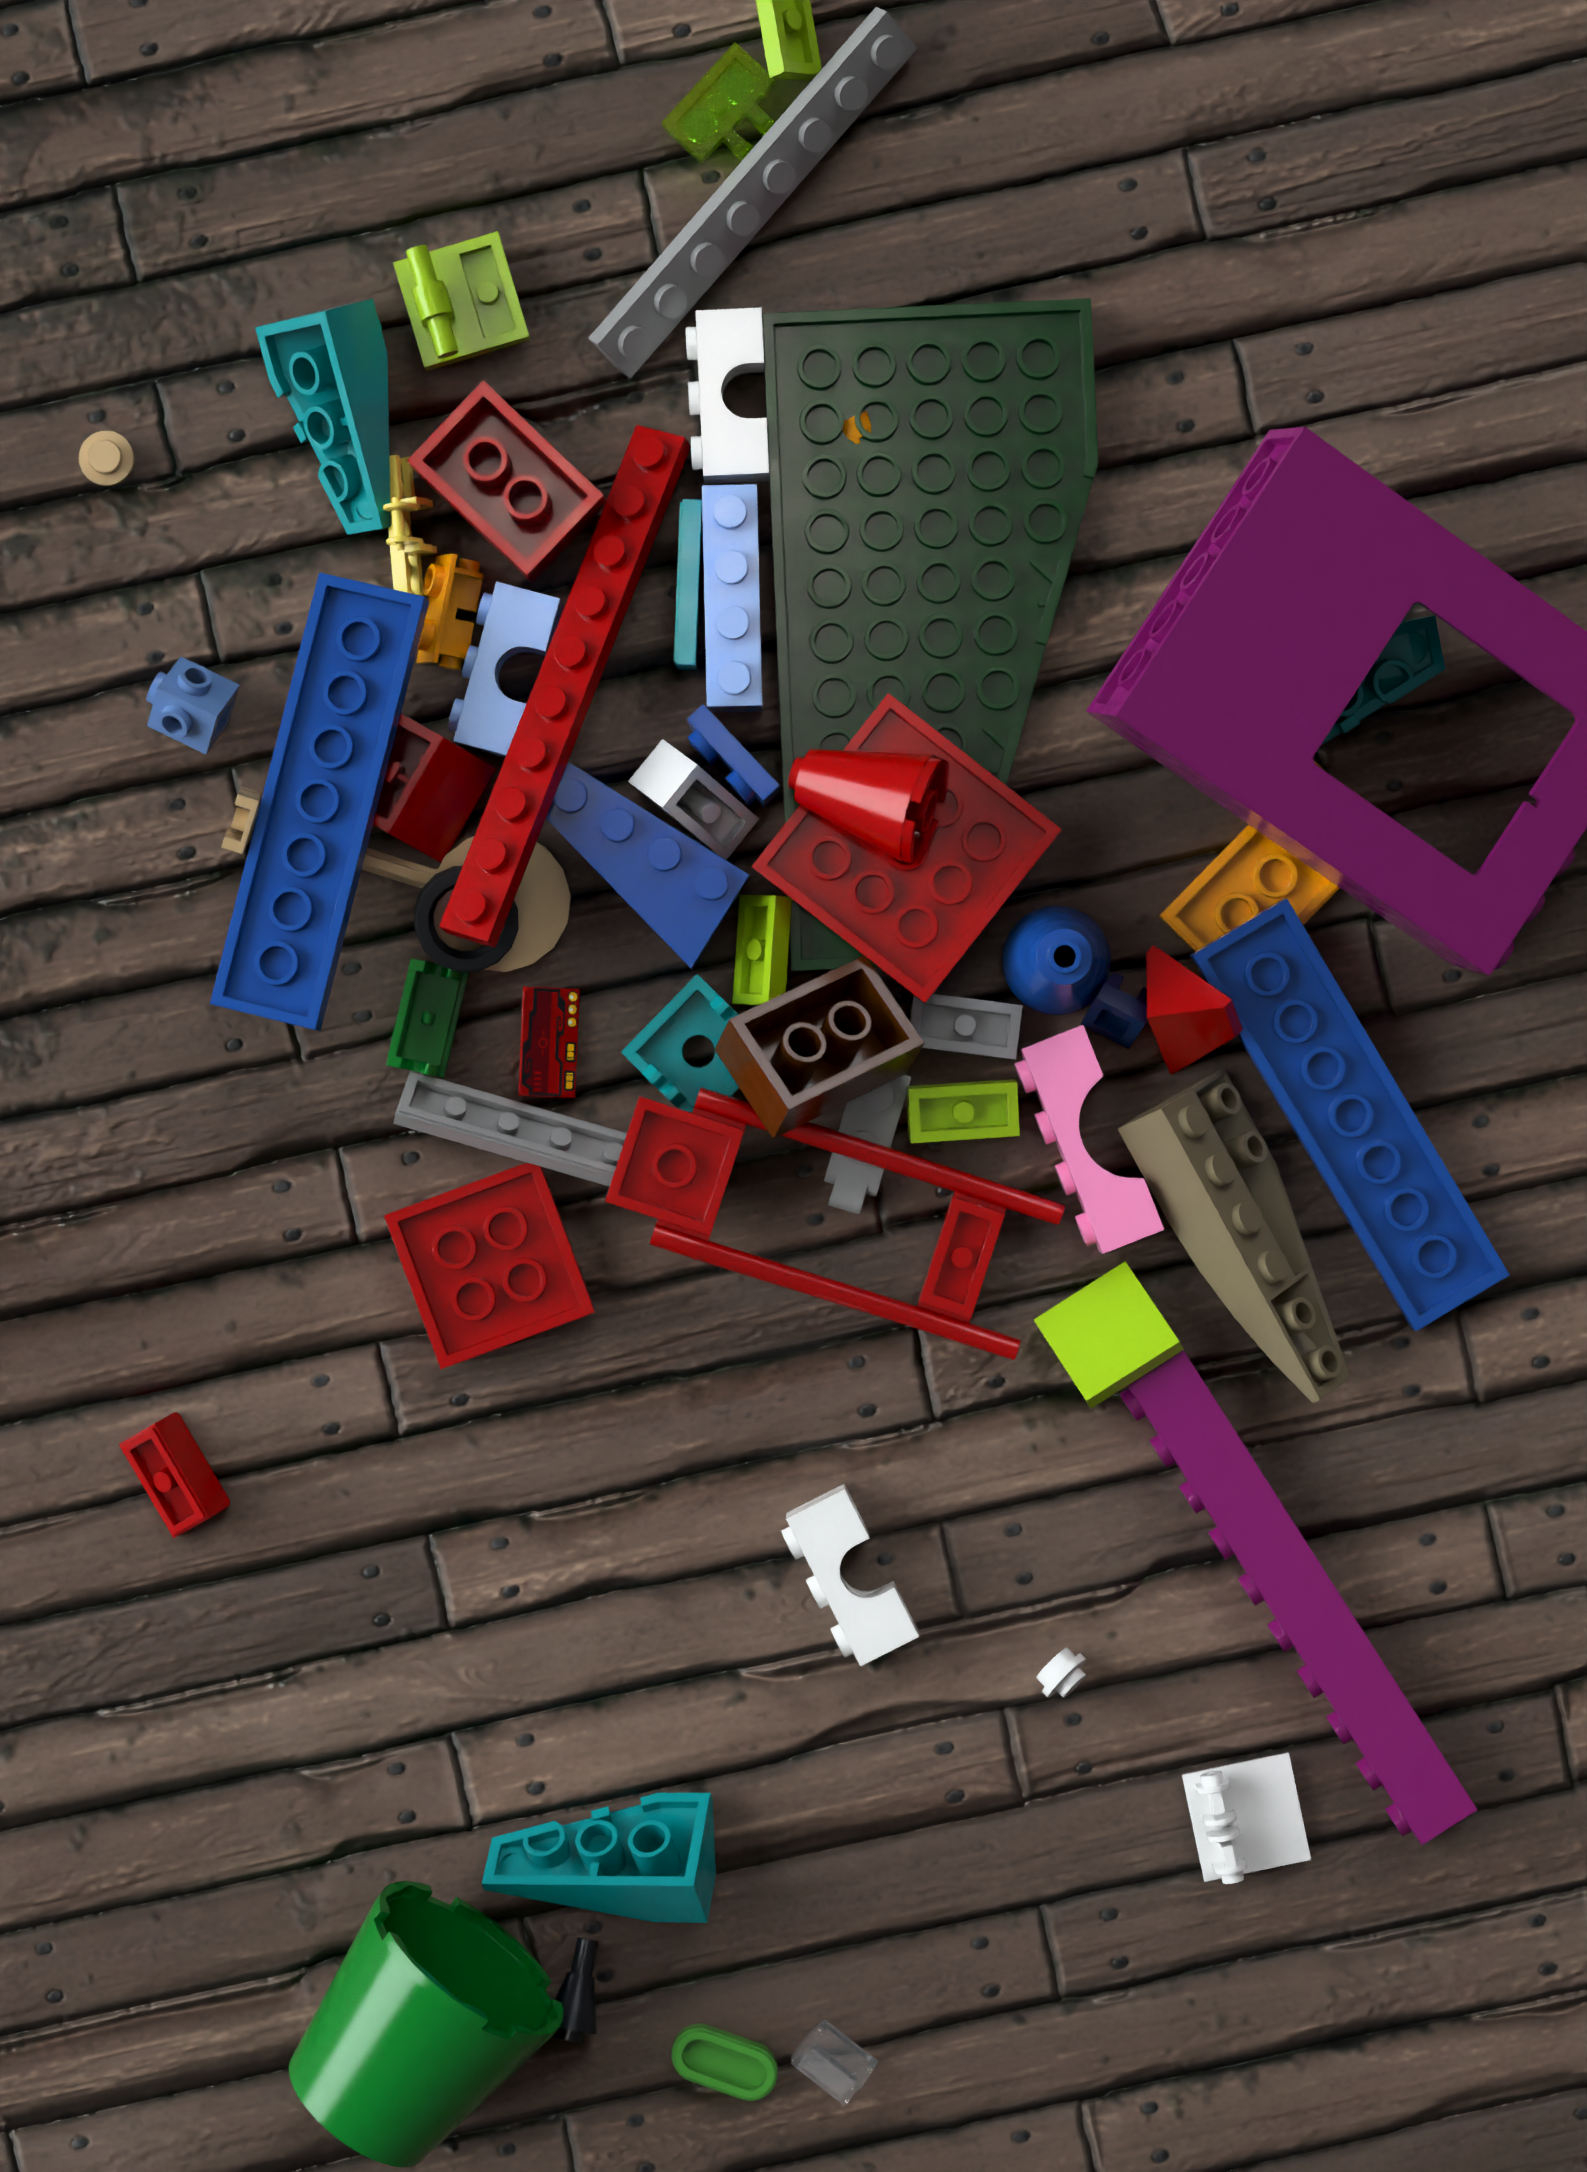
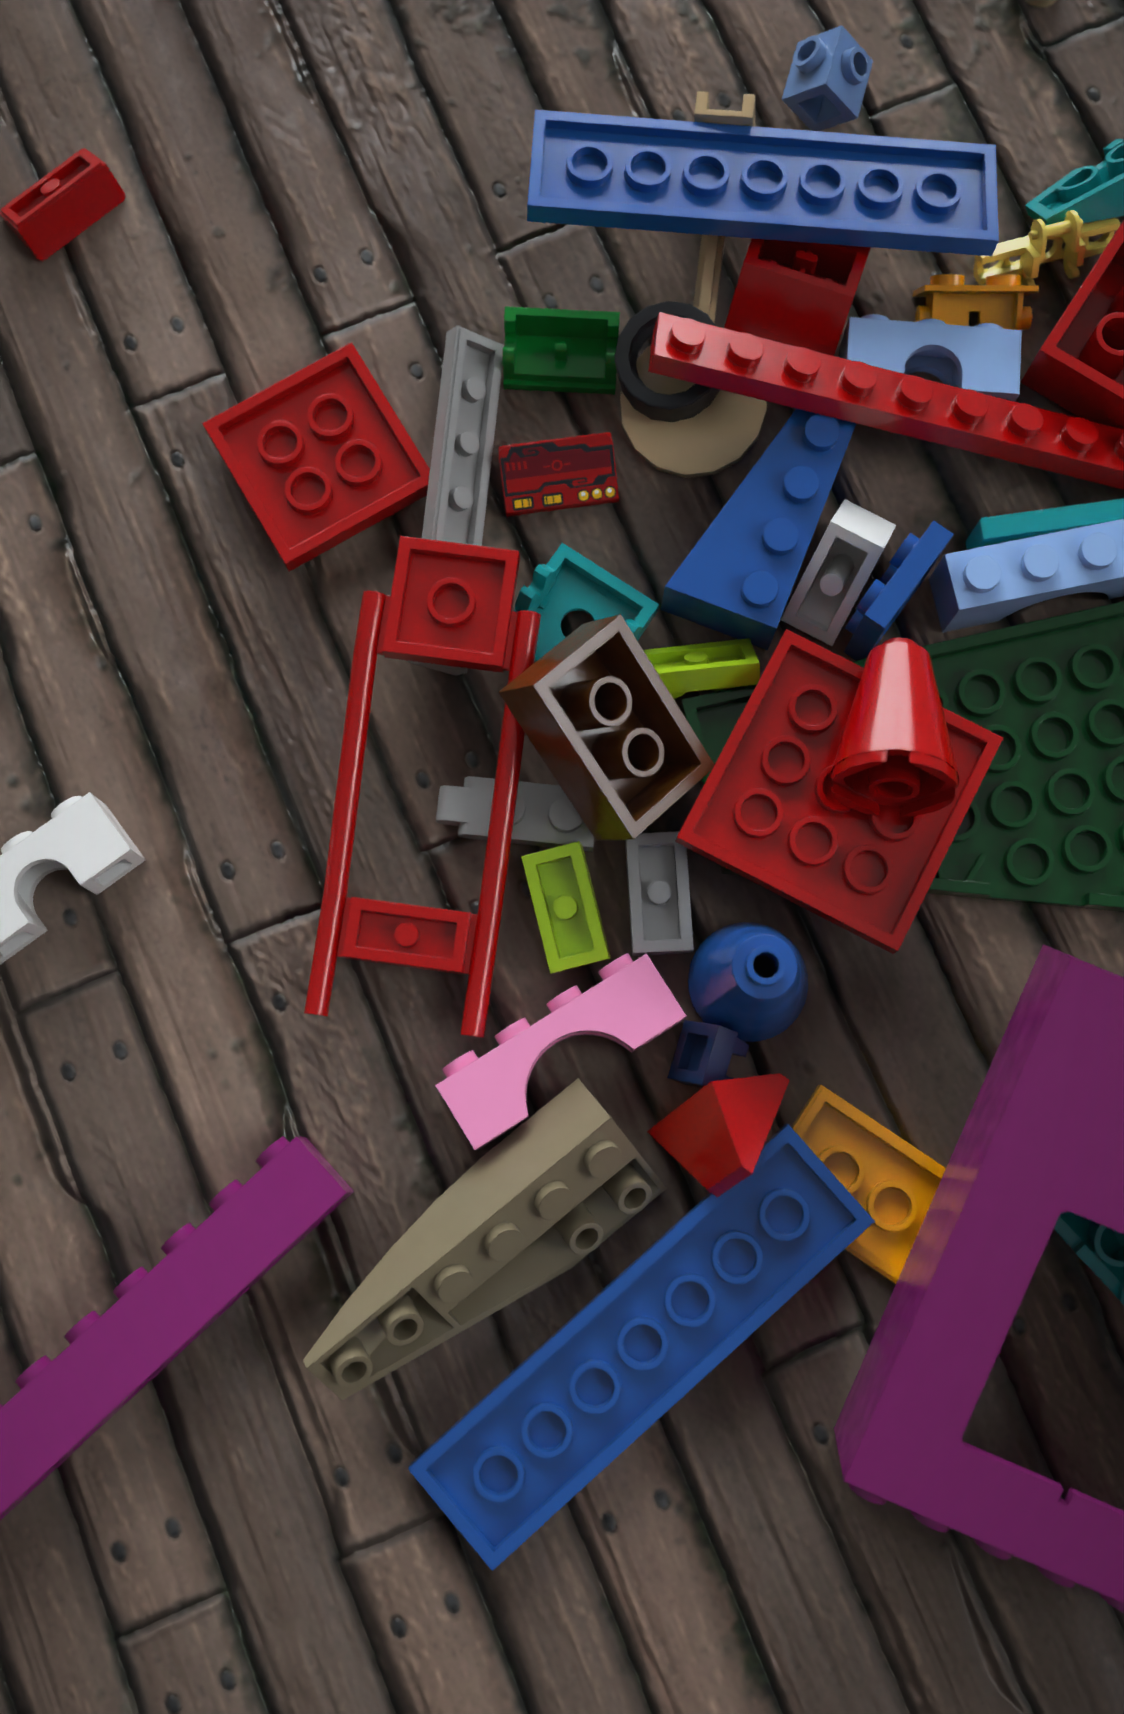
camera: 80 degrees right, 10 degrees down
lime tile [1034,1261,1184,1409] -> none

